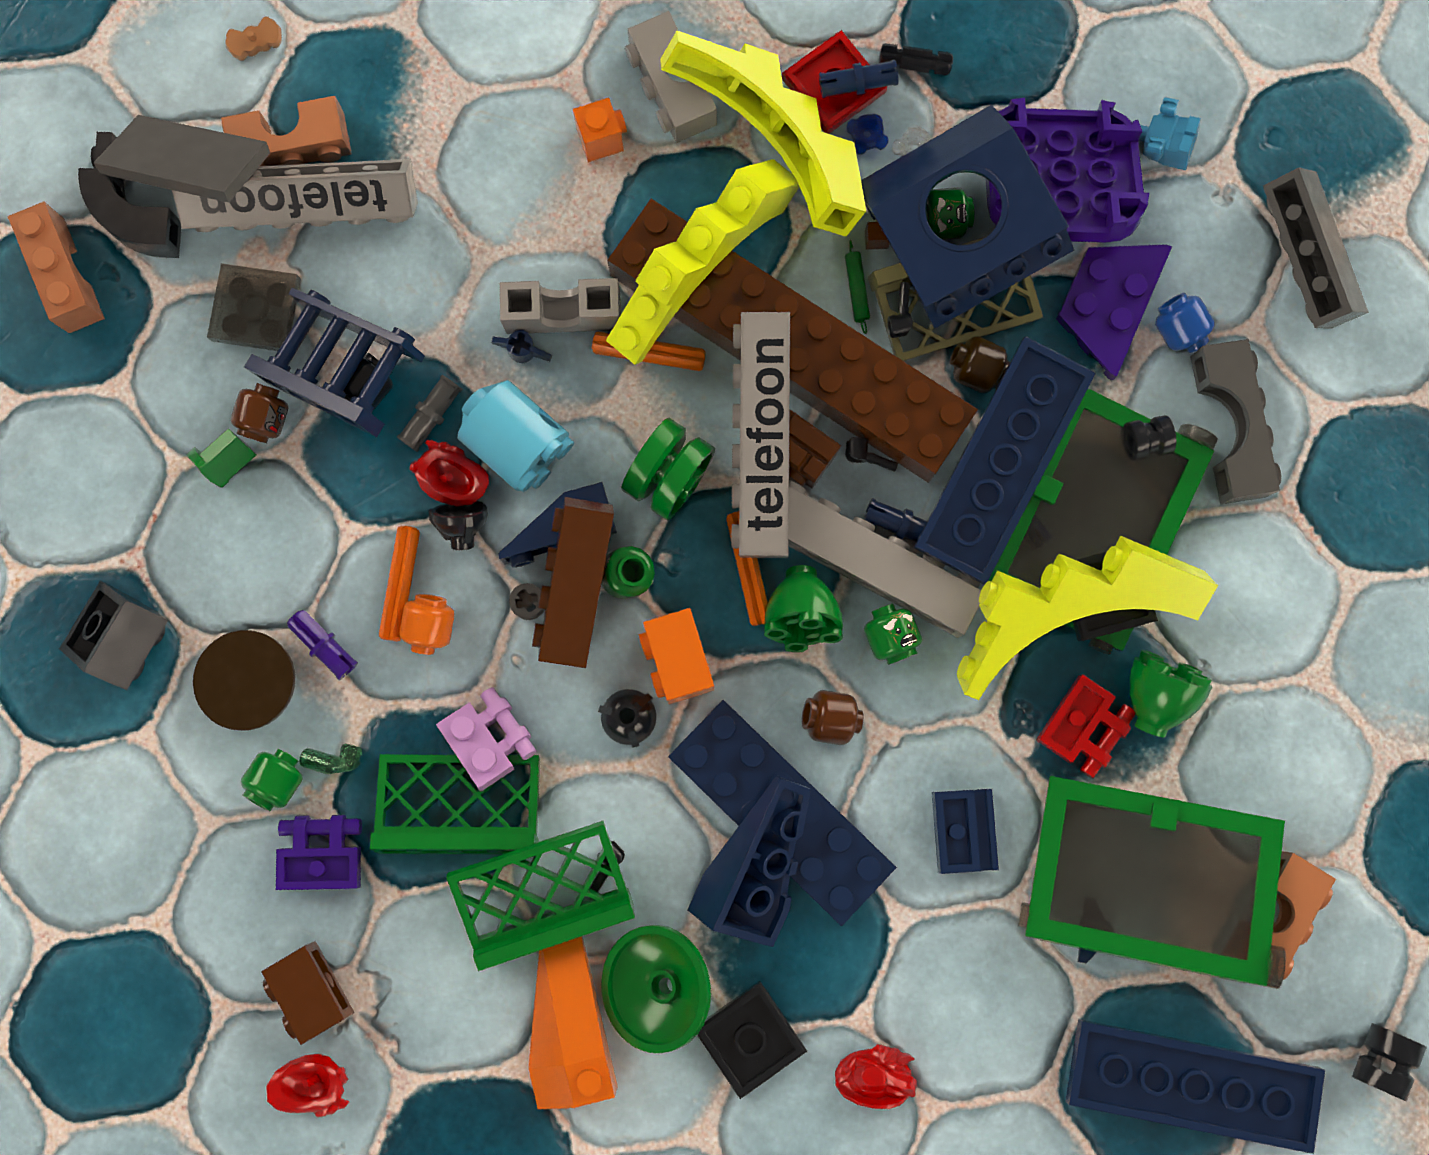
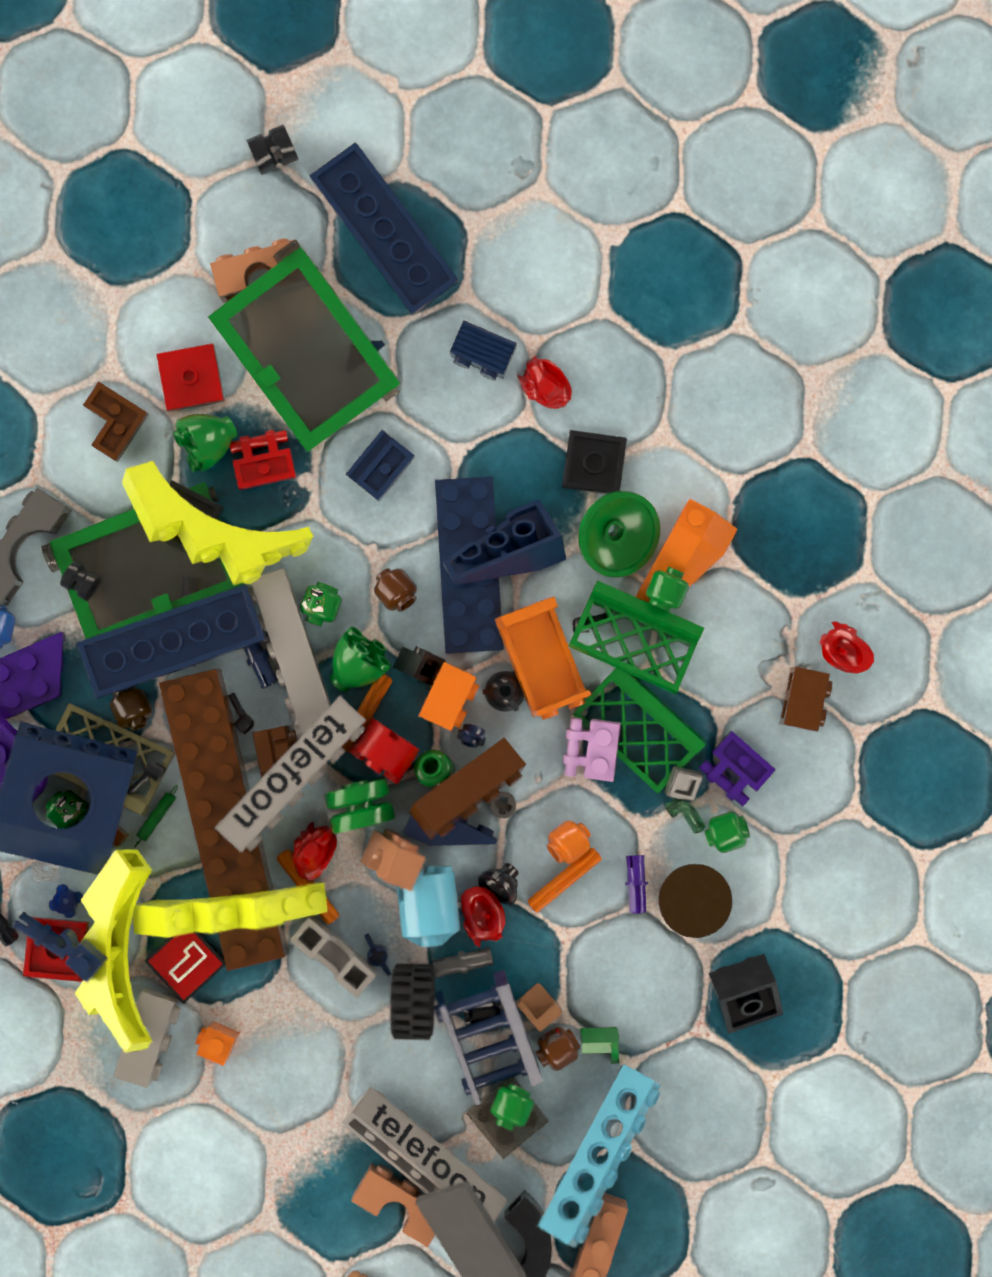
camera: 135 degrees left, 5 degrees up
none -> dark blue plate [52,929,108,983]
none -> reddish brown plate [83,381,149,463]
none -> red tile [144,932,226,1004]
none -> red plate [156,343,225,412]
none -> red hat [293,822,337,881]
none -> red brick [349,718,420,785]
none -> nougat arch [360,828,425,891]
none -> black tyre [390,964,435,1040]
none -> black brick [393,646,446,686]
none -> dark blue brick [450,320,517,380]
none -> dark blue plate [457,724,486,748]
none -> green head [491,1083,534,1131]
none -> orange panel [495,596,591,720]
none -> medium nougat panel [516,983,562,1032]
none -> medium azure brick [538,1064,660,1247]
none -> green head [646,567,689,612]
none -> tile [664,766,703,802]

